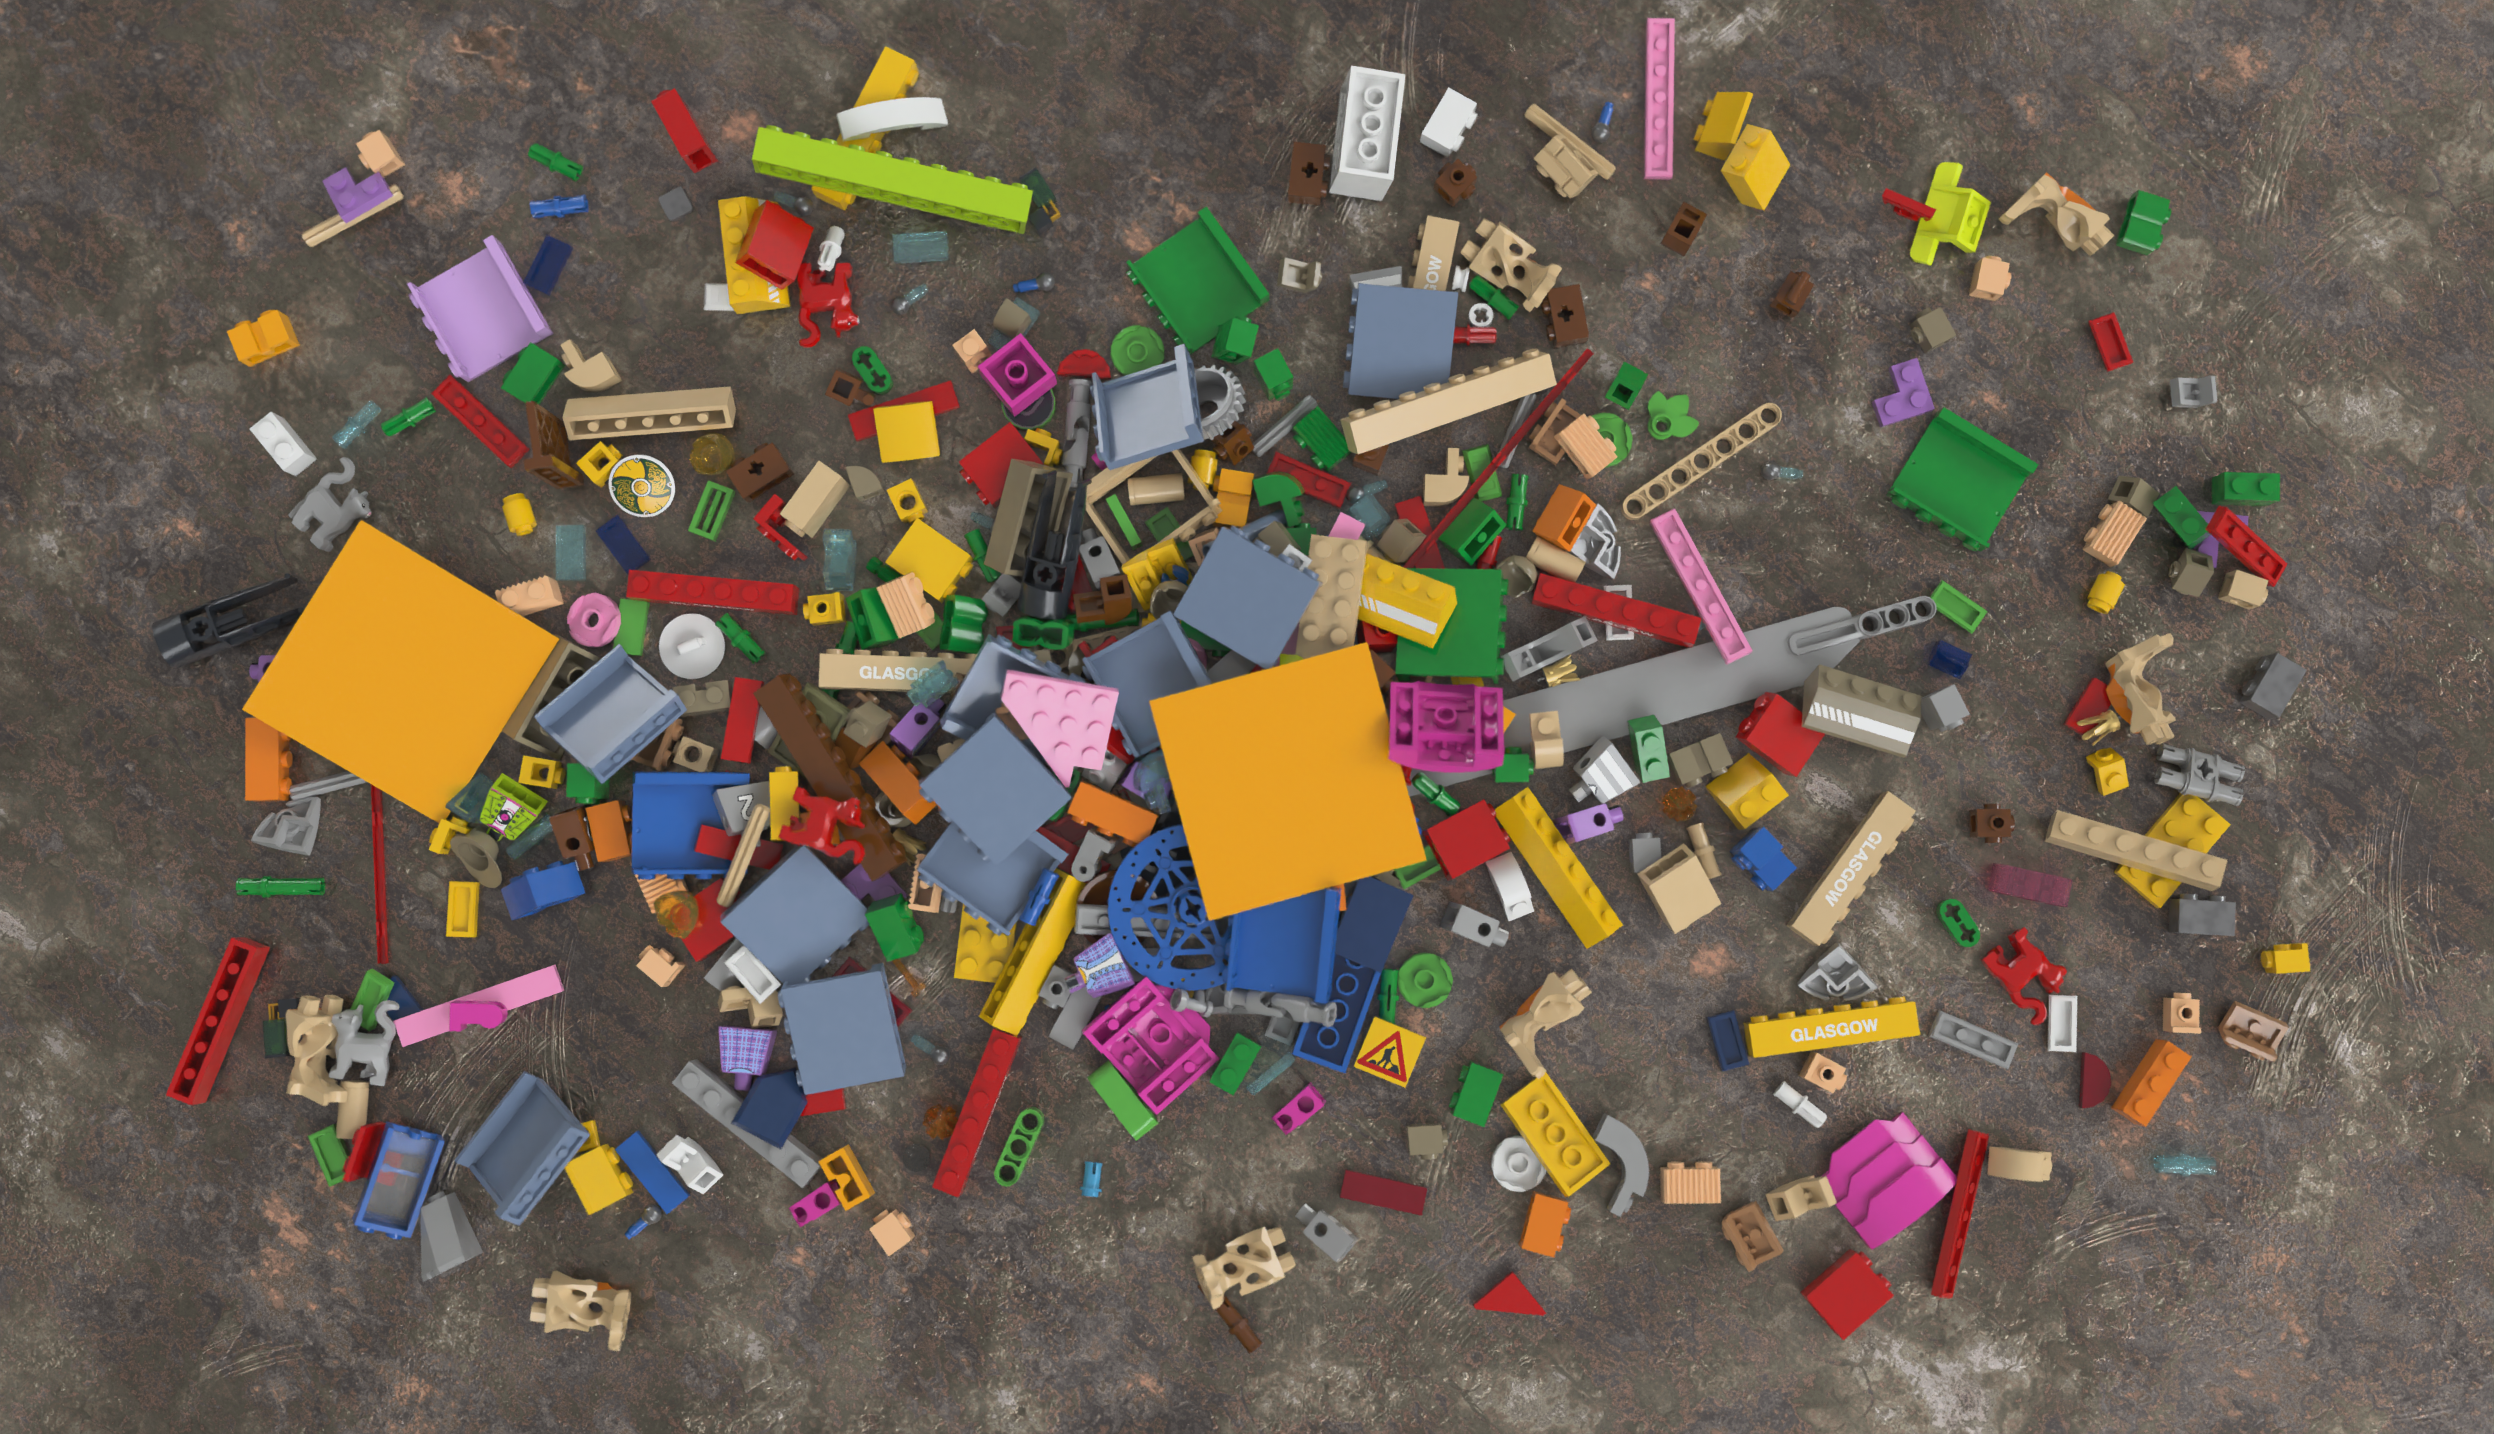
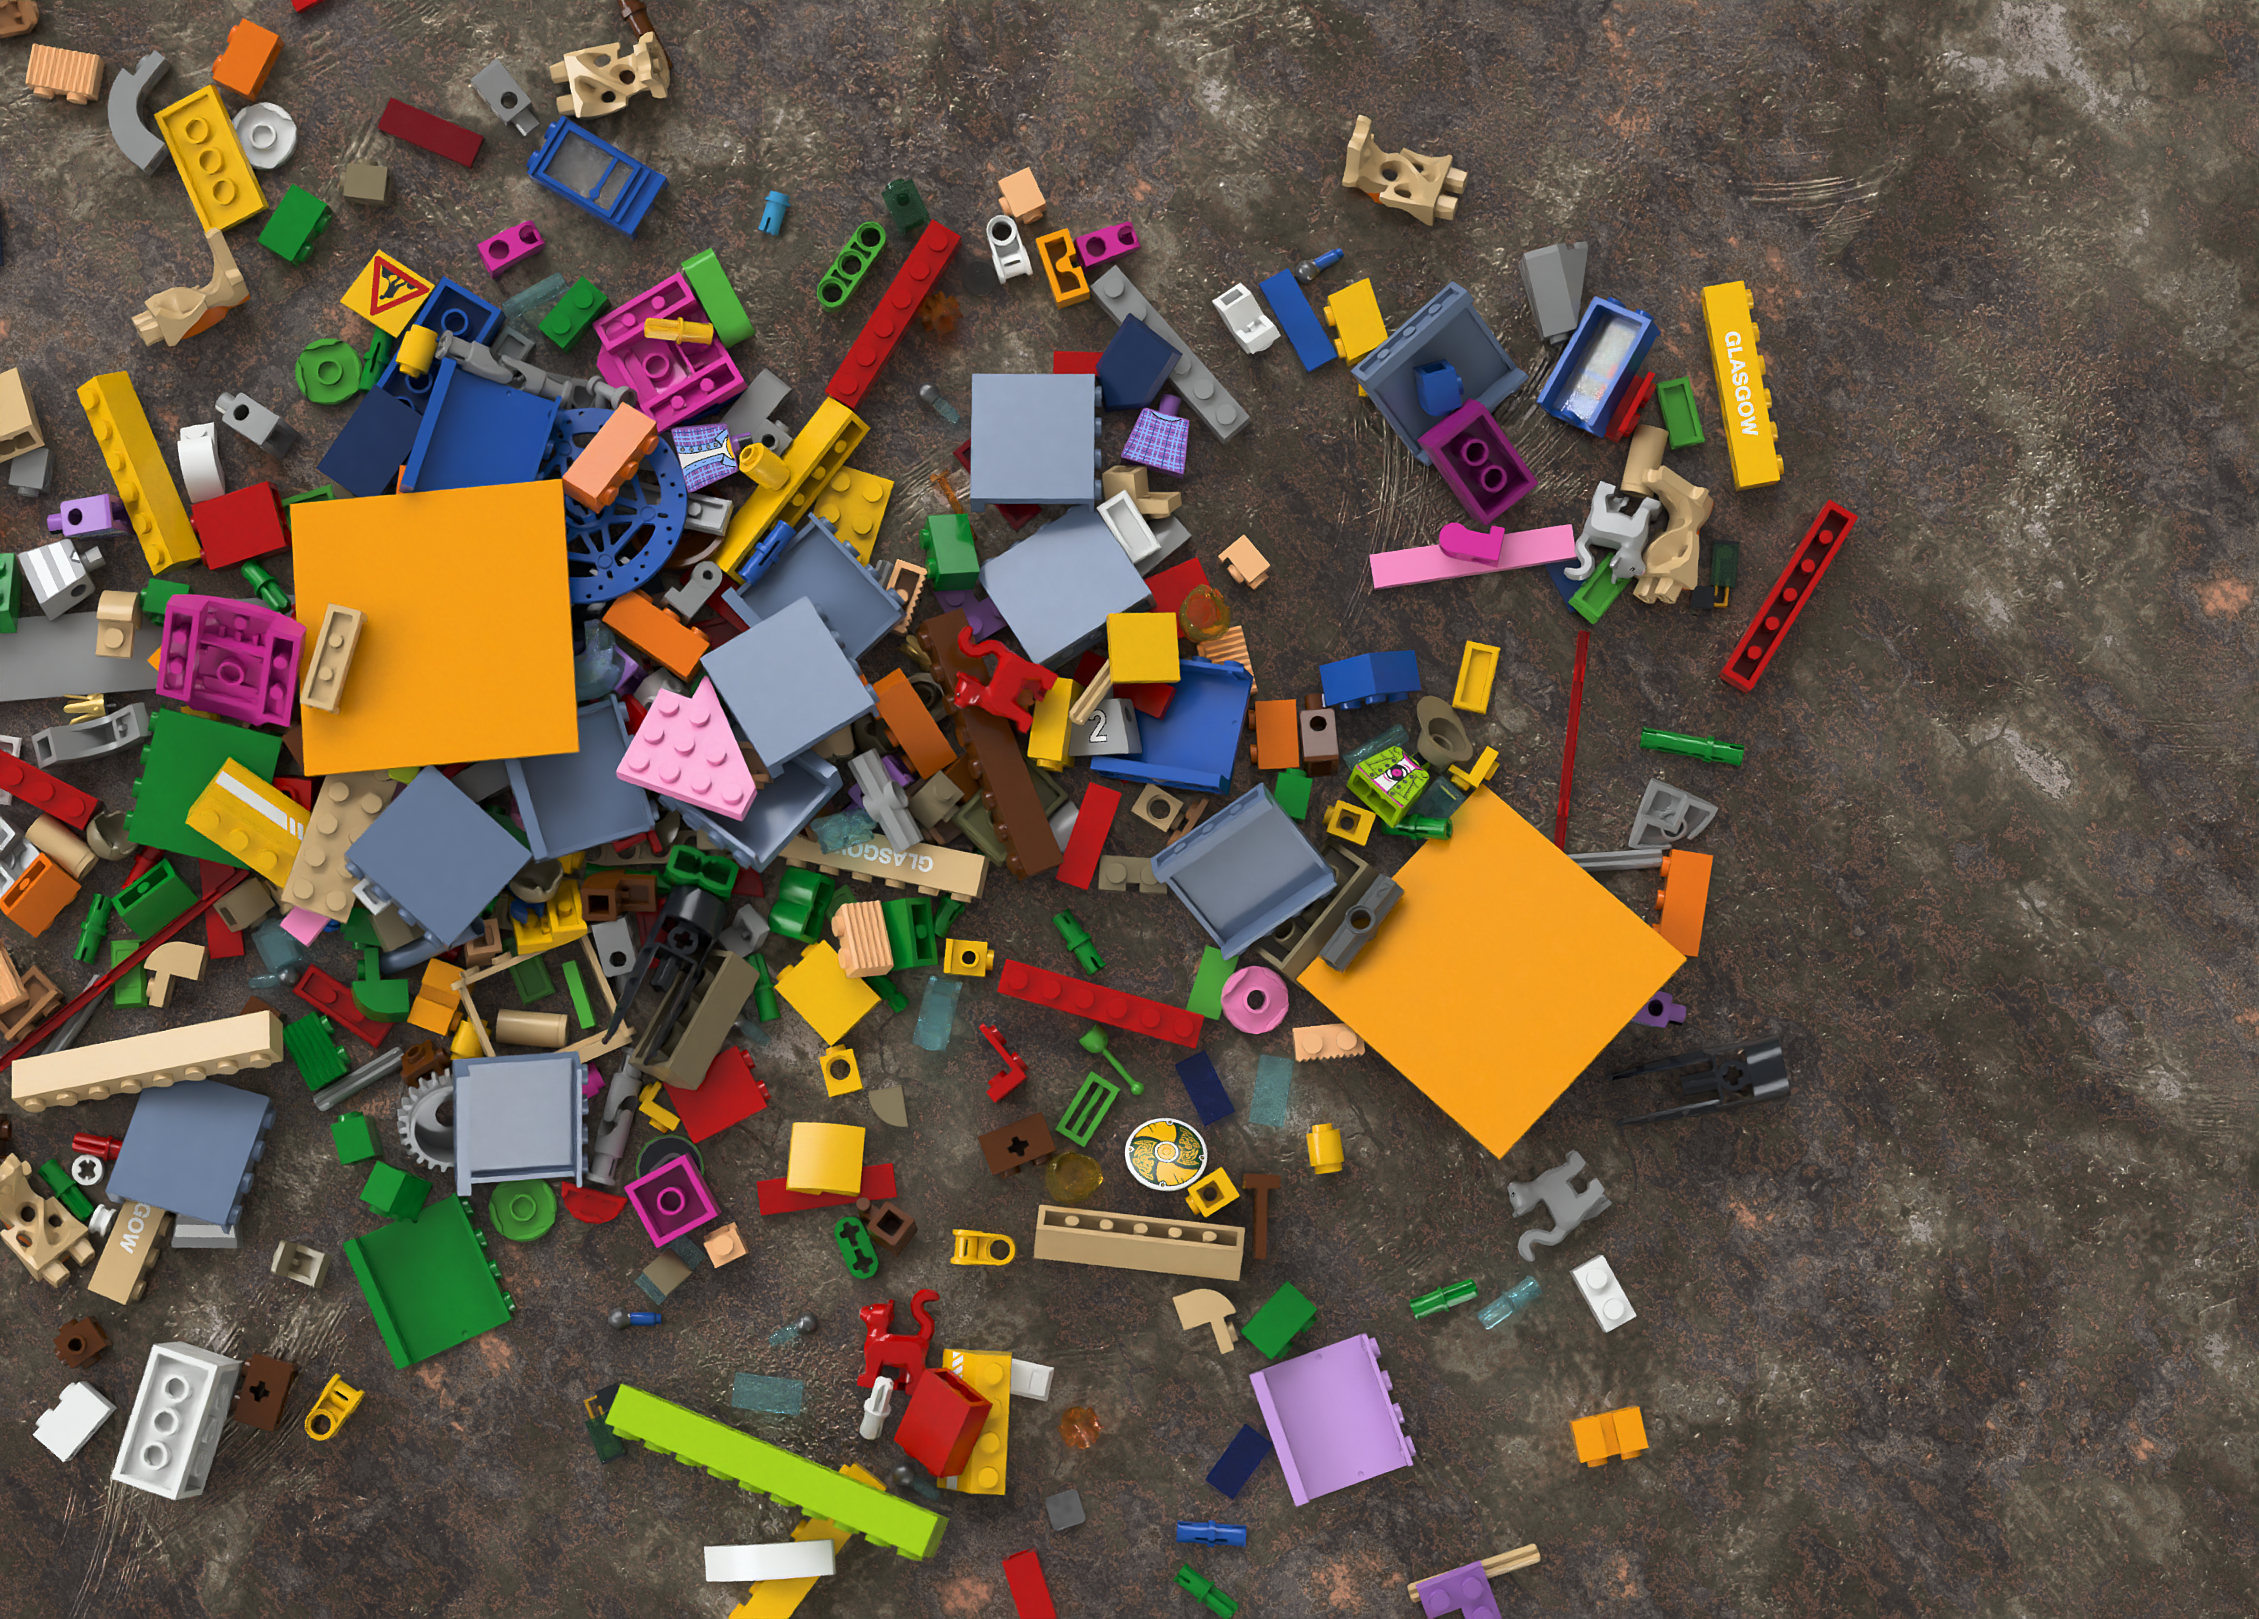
camera: 175 degrees left, 0 degrees up
red tile [431,375,530,468] -> none
white shield [659,614,725,679] -> none
tan brick [780,461,850,538] -> none
none -> tan container [299,603,368,716]
none -> yellow piece [305,1373,365,1440]
none -> yellow brick [395,324,439,378]
none -> blue door [526,115,669,241]
none -> brick [562,402,659,514]
none -> yellow axle [644,317,713,345]
none -> yellow brick [739,443,790,490]
none -> light grey piece [847,748,924,854]
none -> clear green brick [881,178,930,236]
none -> yellow piece [950,1229,1017,1266]
none -> white piece [986,215,1033,284]
none -> clear orange gear [1057,1406,1103,1449]
none -> bright green hinge [1078,1023,1144,1096]
none -> yellow tile [1106,613,1180,683]
none -> dark grey piece [1318,873,1405,974]
none -> green pin [1381,813,1453,840]
none -> blue brick [1413,359,1464,416]
none -> magenta brick [1417,398,1539,526]
none -> yellow brick [1700,280,1784,491]

